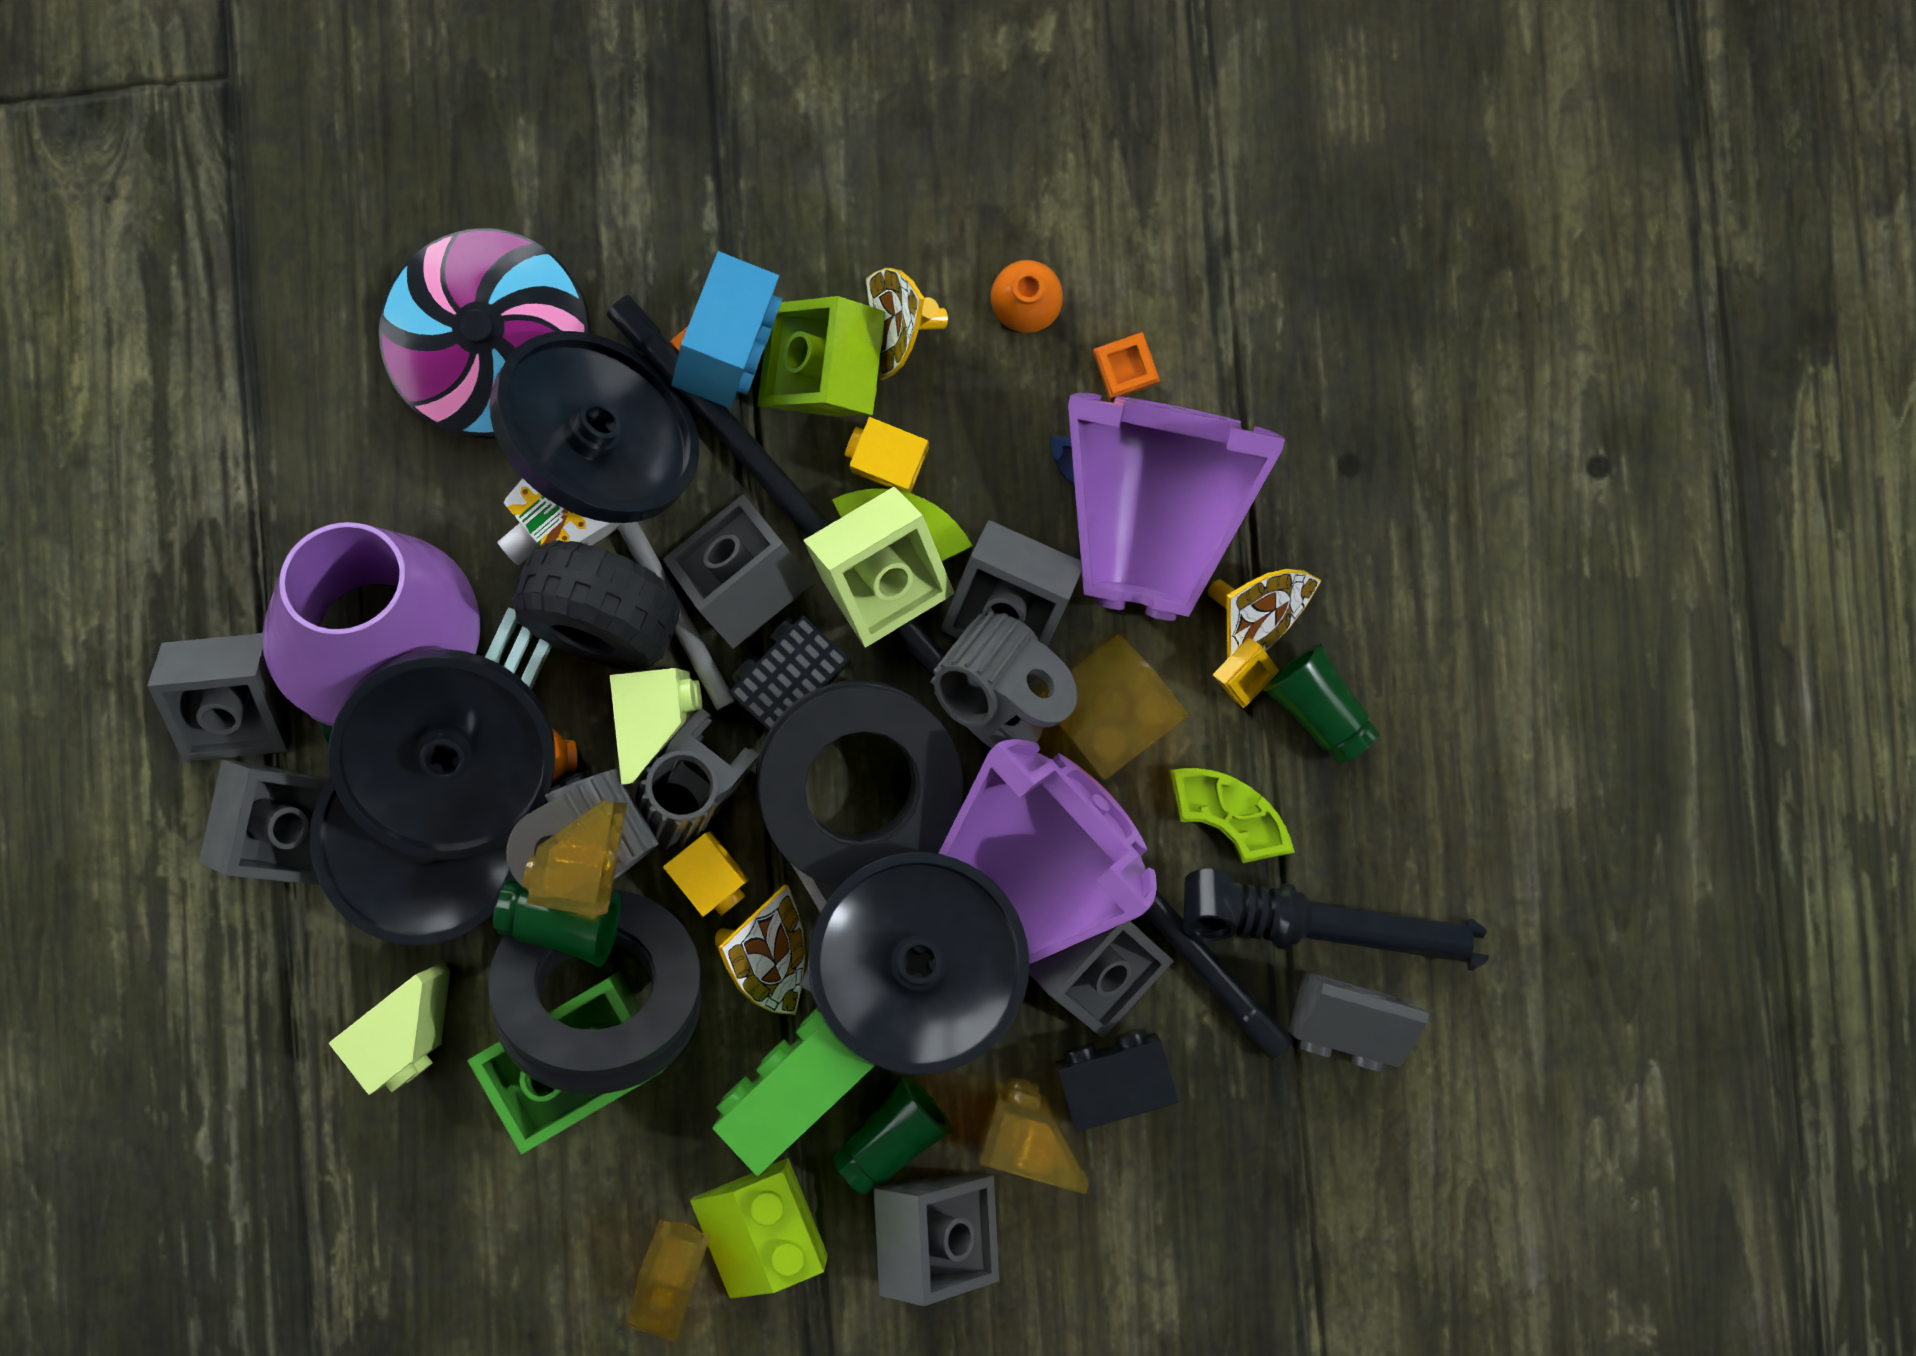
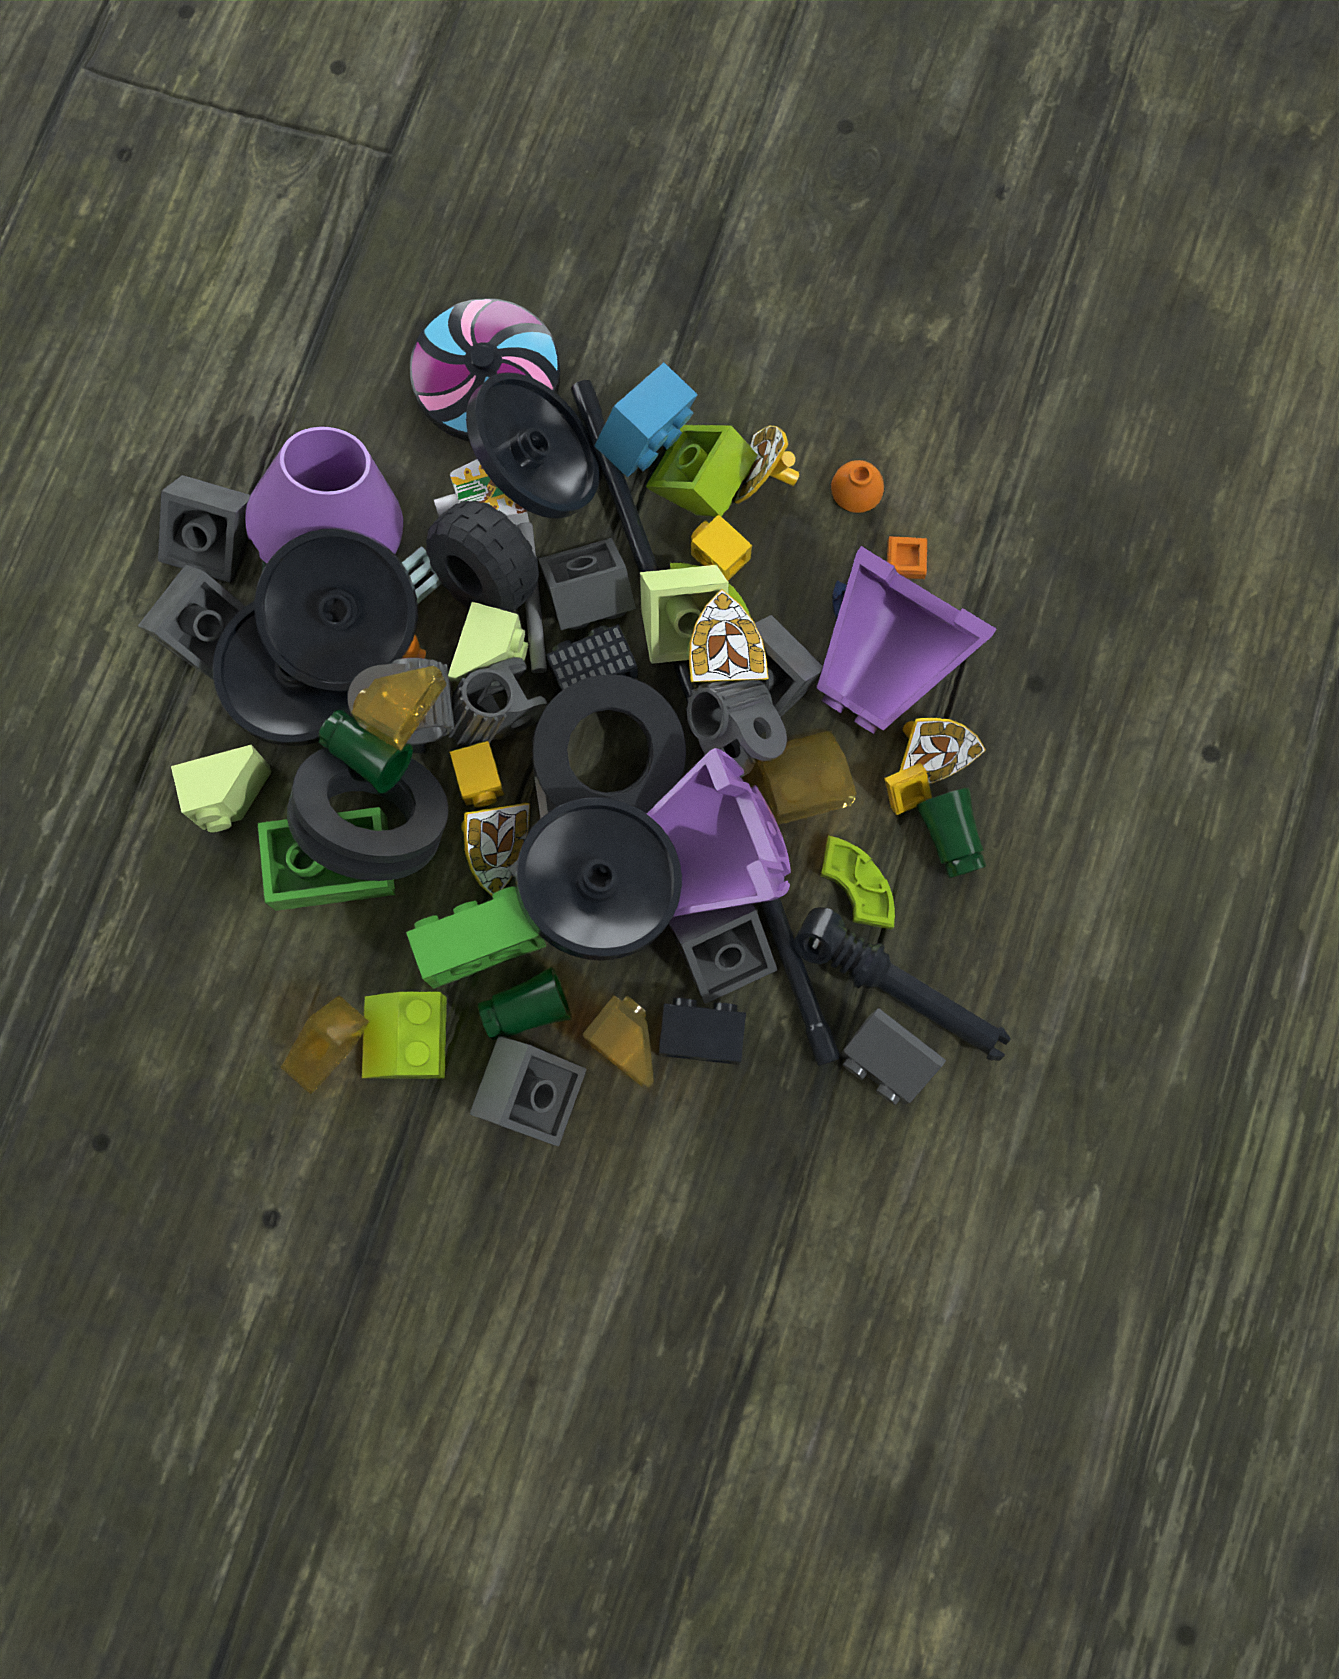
camera: 20 degrees right, 10 degrees down
none -> shield [689,589,768,682]

